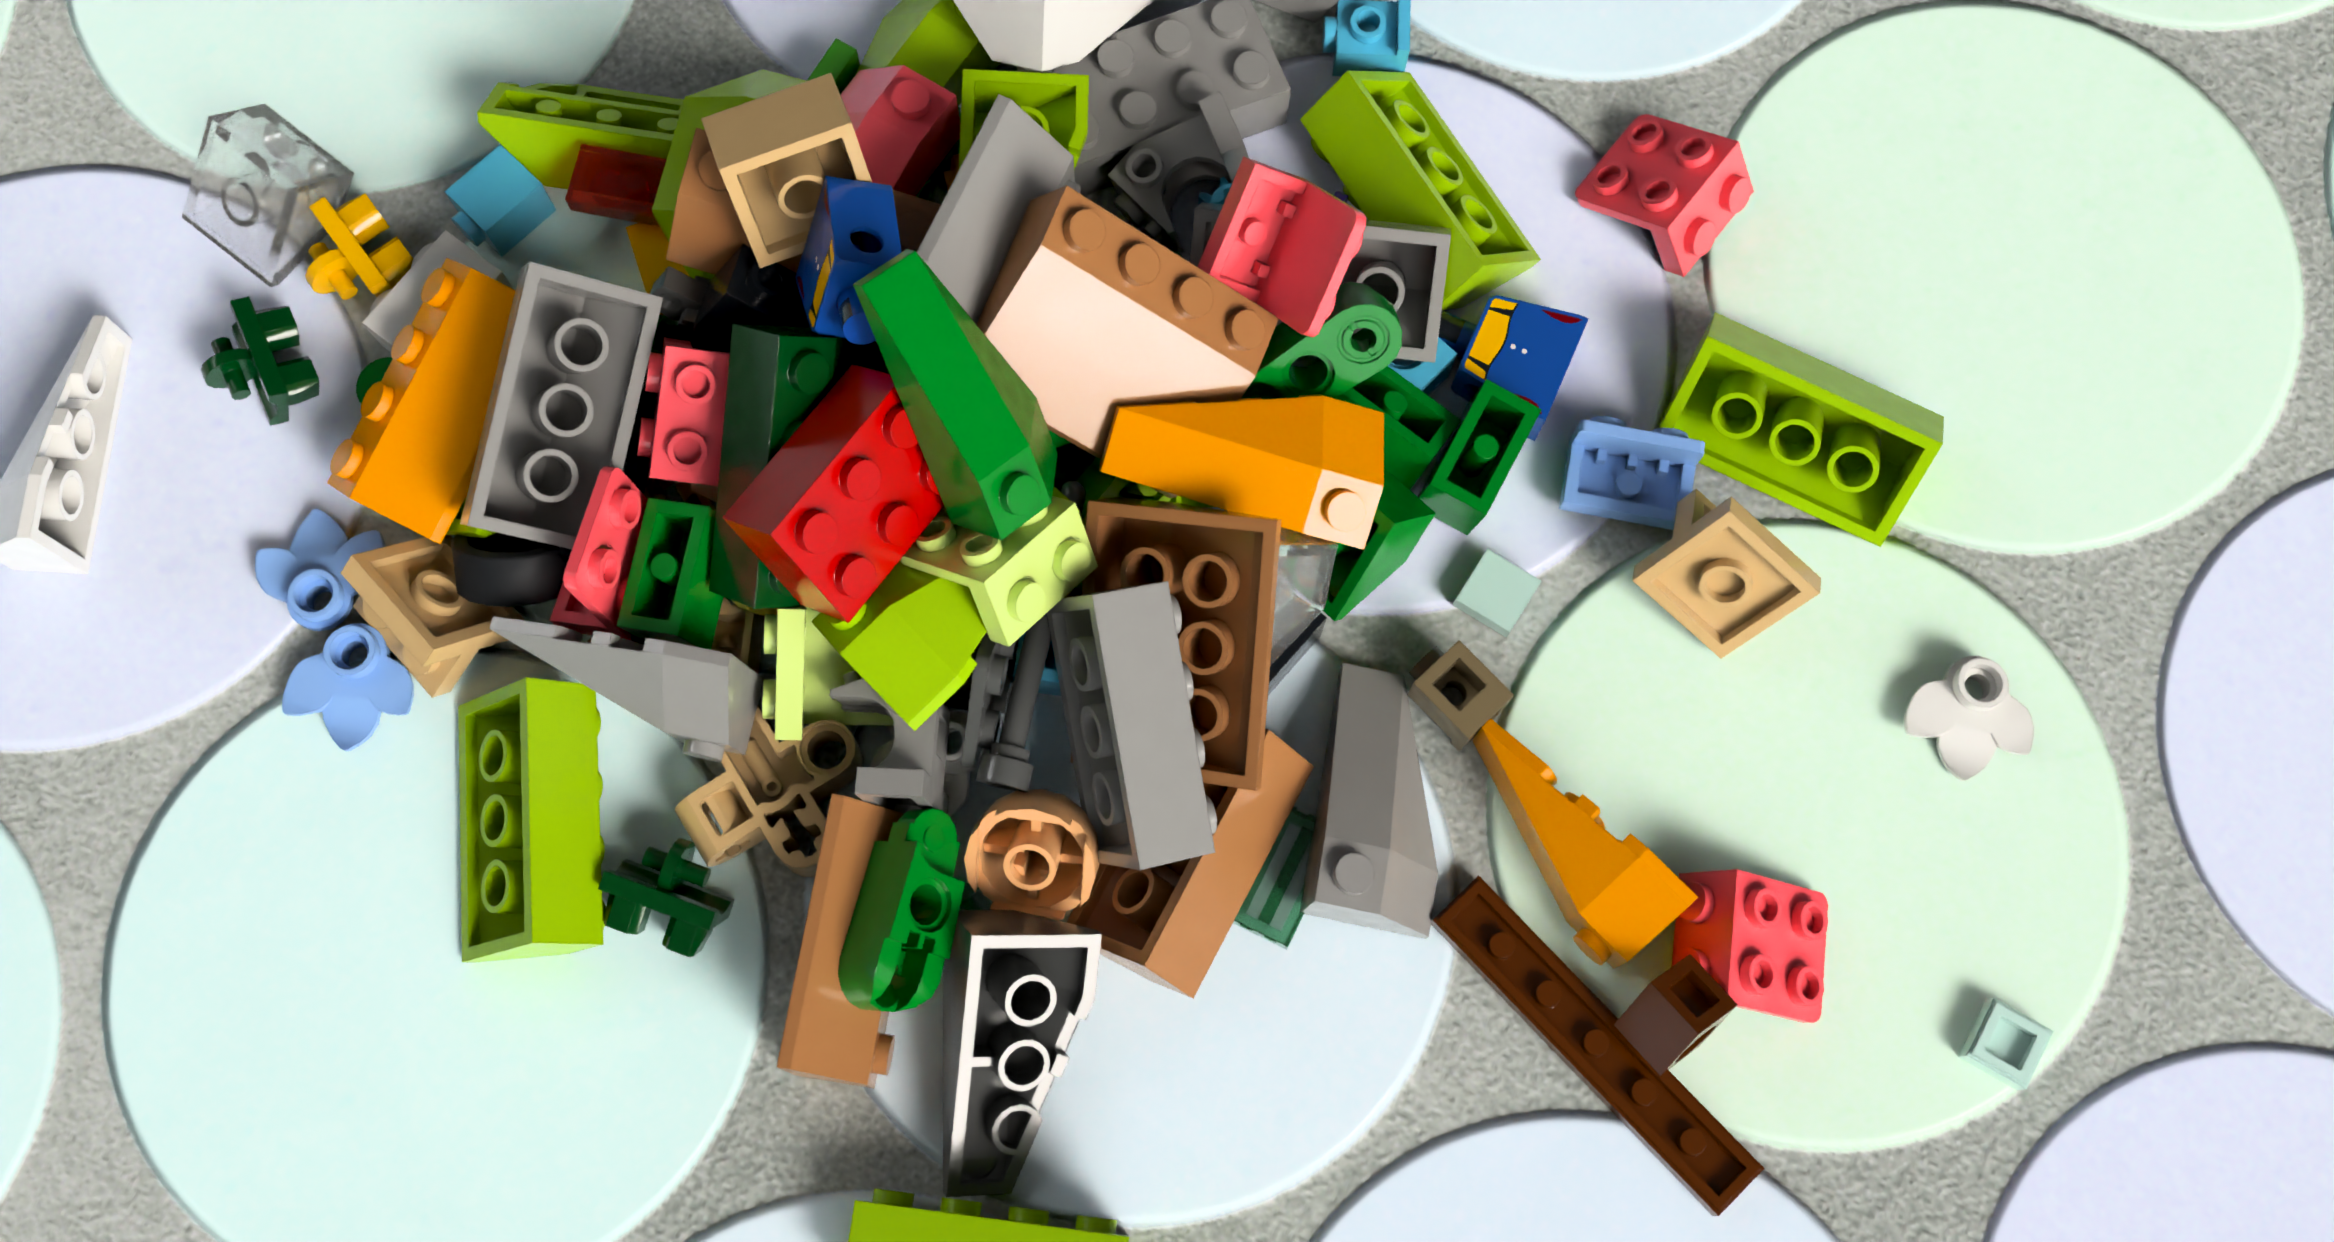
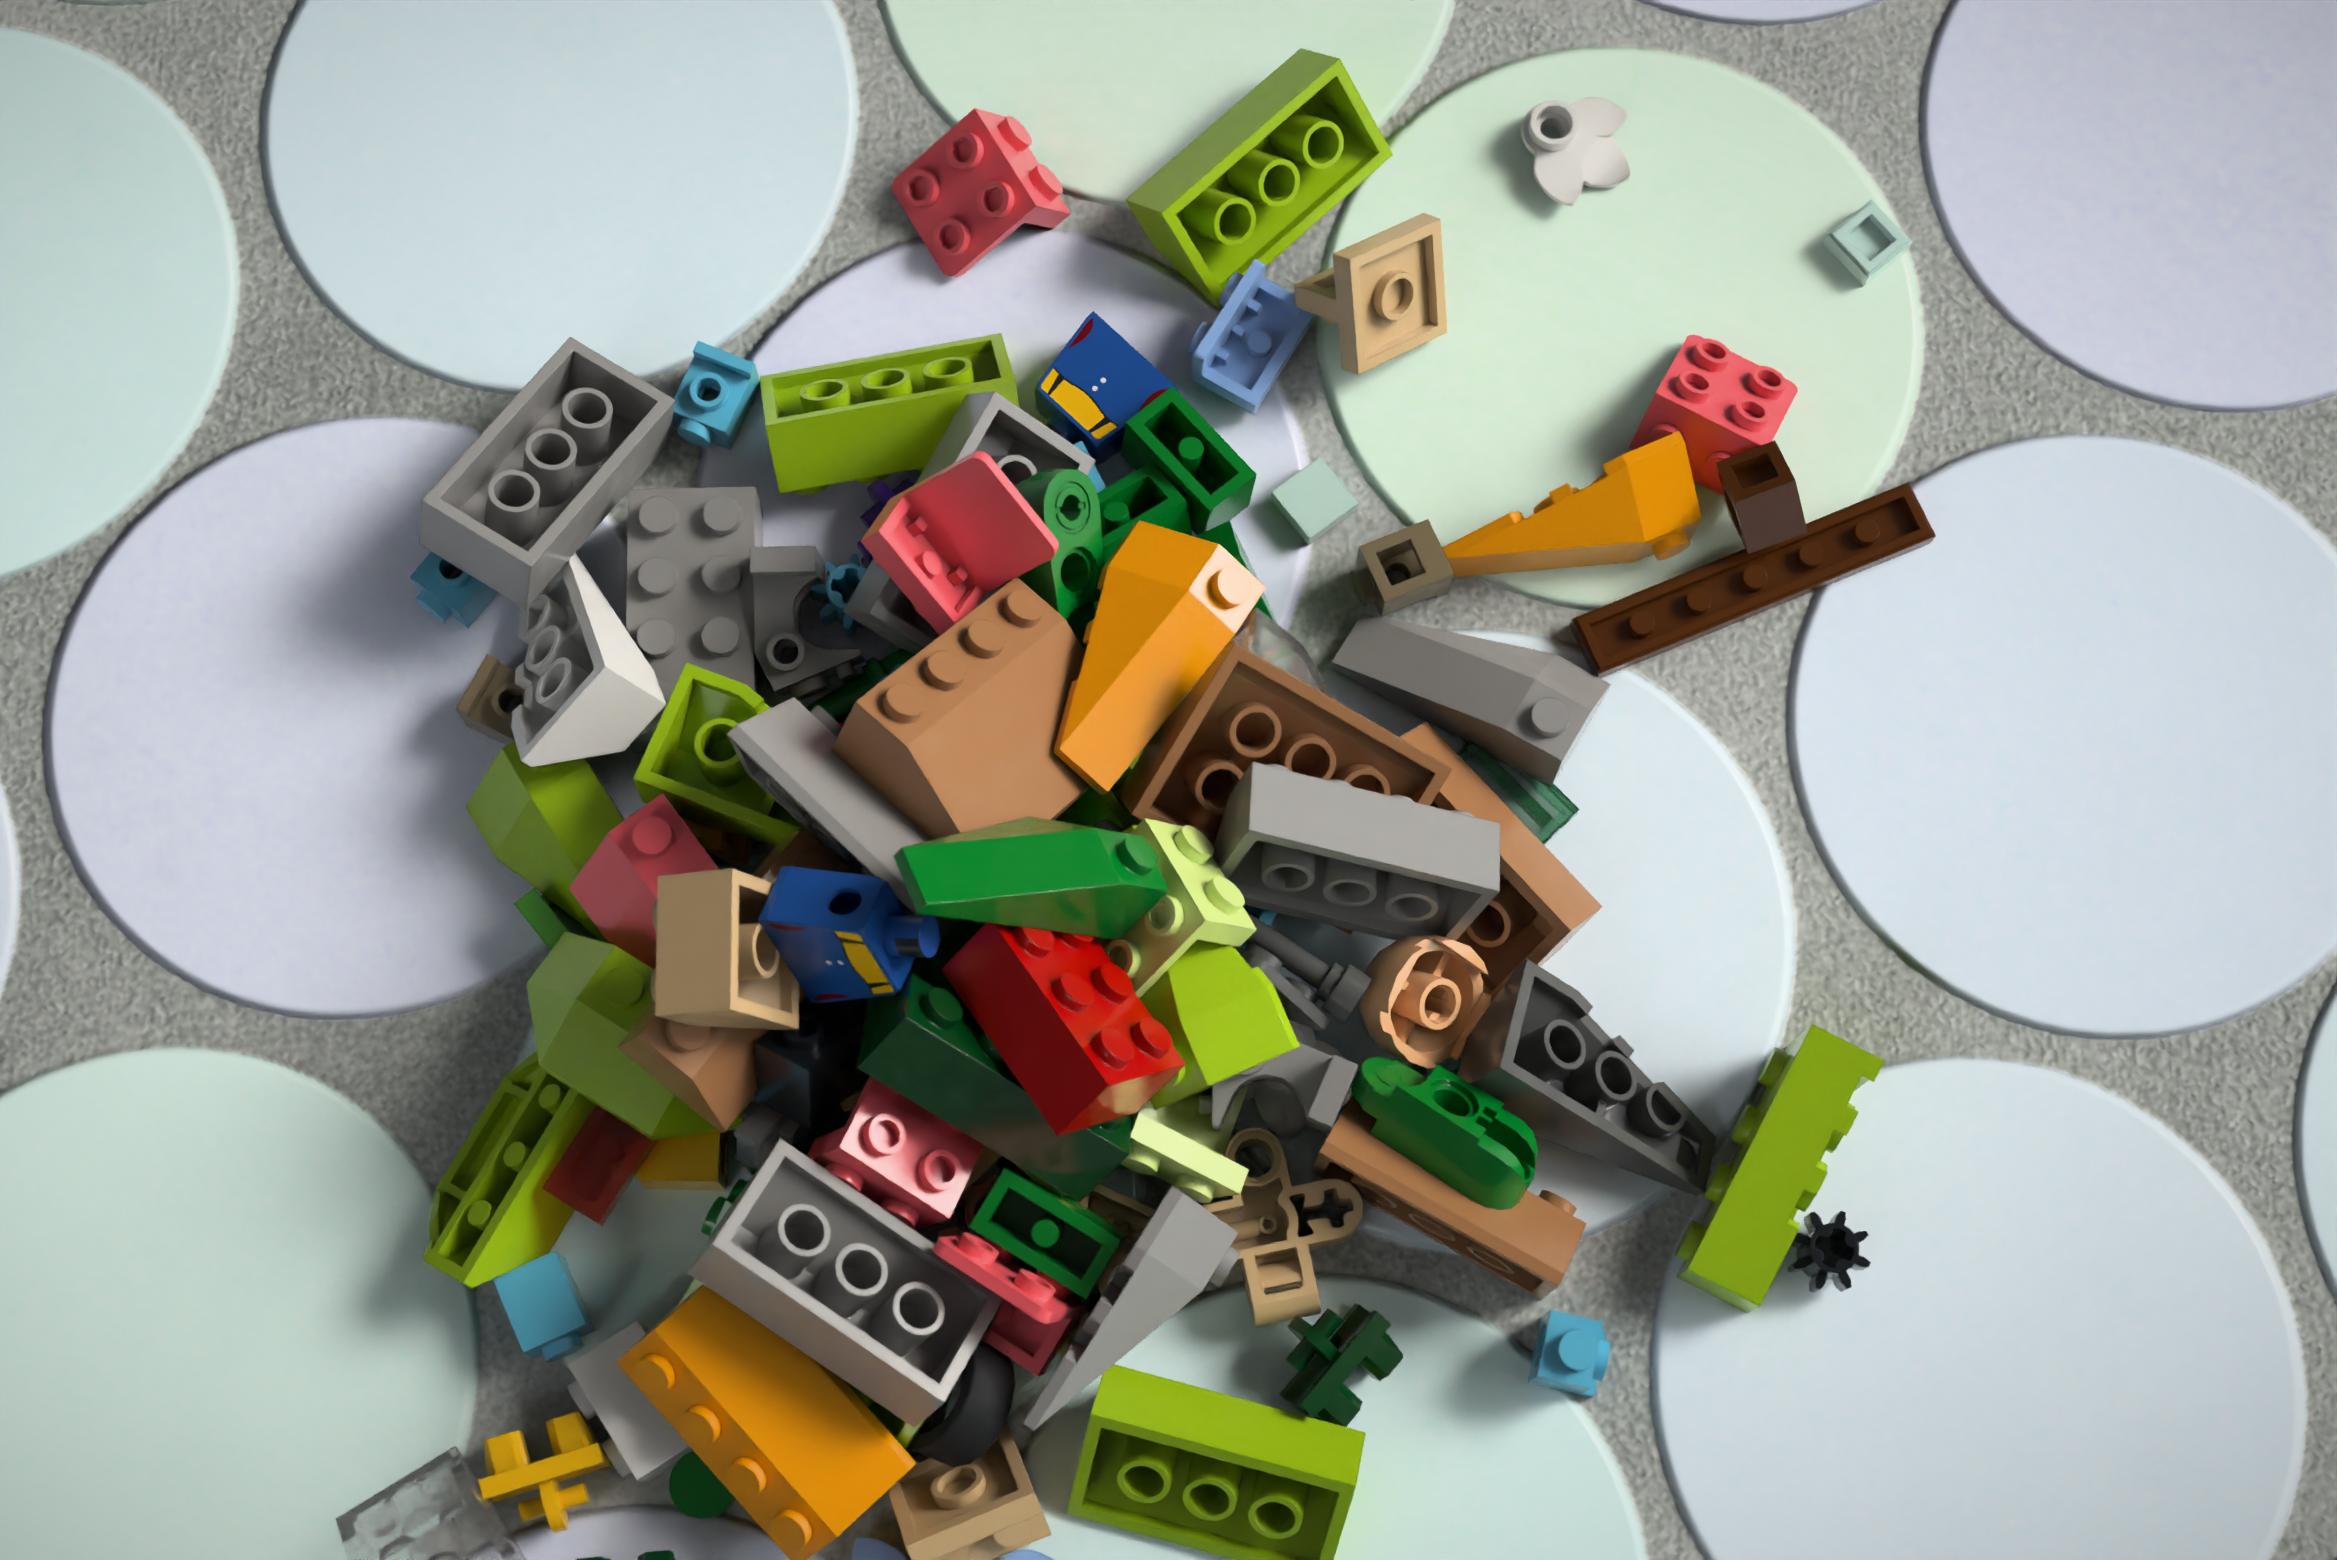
camera: 70 degrees left, 0 degrees up
none -> medium azure brick [1528,1310,1610,1398]

